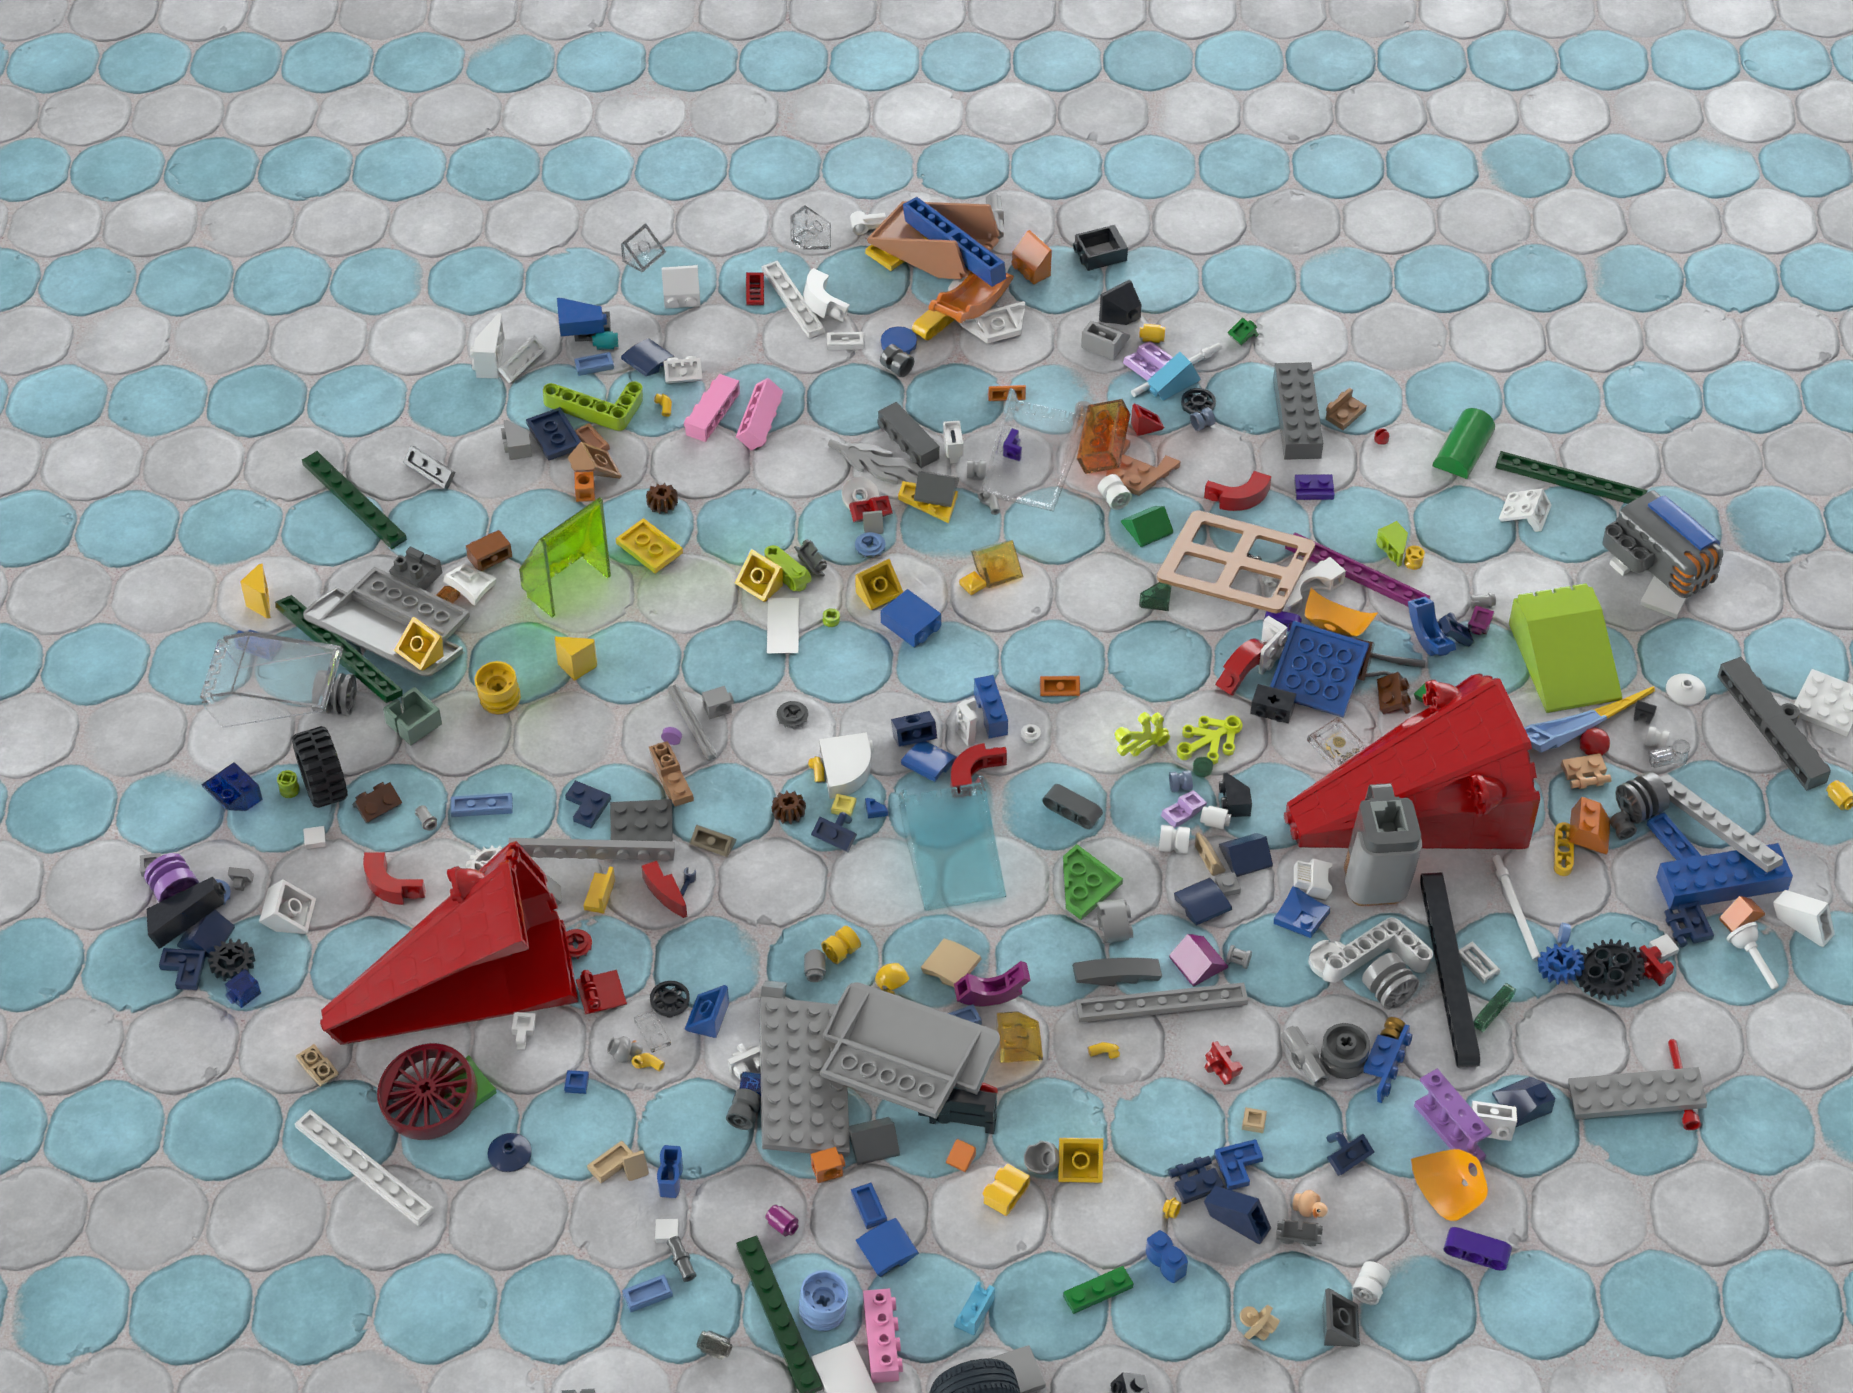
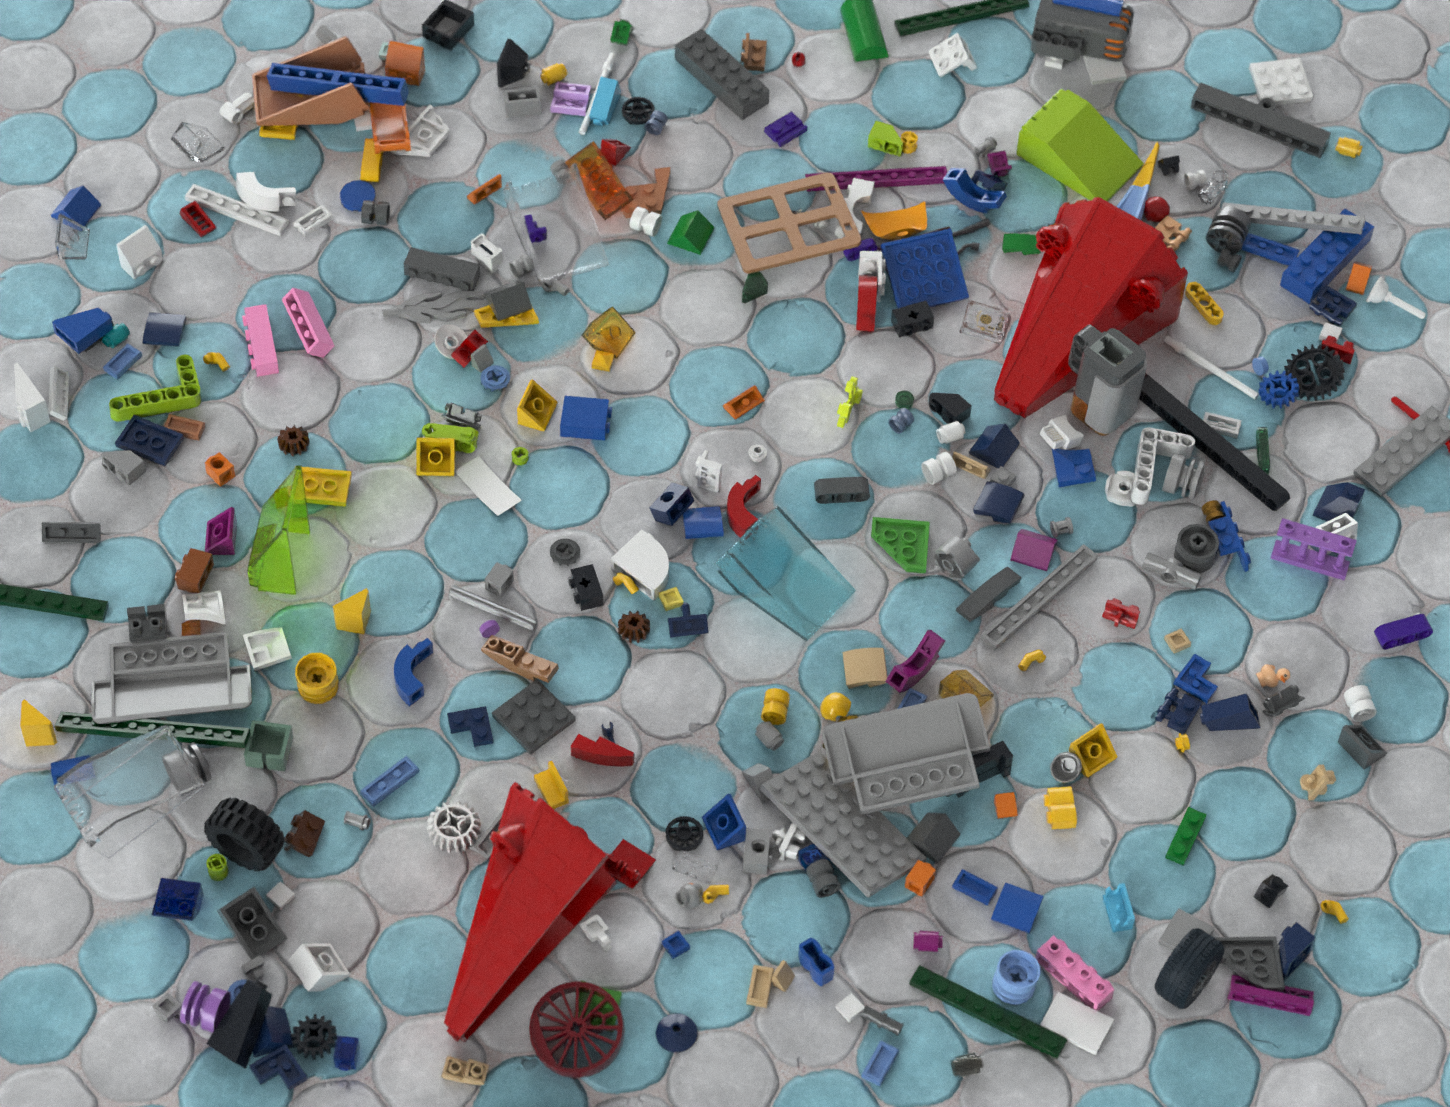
camera: 40 degrees left, 5 degrees up
red arch [363,852,426,905] -> none
yellow slope [394,617,444,671] -> none
light grey plate [508,838,675,861] -> none
medium nougat slope [567,442,622,479] -> none
white bracket [664,356,702,384] -> none
dark tan slope [689,825,737,857] -> none
blue tile [865,798,888,819] -> none
blue arch [974,675,1008,739] -> none
blue brick [1146,1230,1188,1283] -> none
lavender slope [1161,790,1207,828] -> none
neon yellow plant [1176,715,1243,765] -> none
red arch [1204,471,1272,511] -> none
dark blue plate [1326,1131,1375,1176] -> none
reddish brown bracket [1377,672,1411,714] -> none
light orange piece [1411,1149,1488,1221] -> none
orange slope [1568,797,1610,854] -> none
white dish [1666,674,1706,706] -> none
white slope [1773,890,1835,947] -> none
none -> blue slope [51,185,101,230]
none -> magenta slope [205,507,237,555]
none -> dark grey slope [217,887,288,960]
none -> white plate [243,627,292,671]
none -> blue arch [394,638,433,707]
none -> black brick [568,564,604,611]
none -> light grey brick [743,828,774,875]

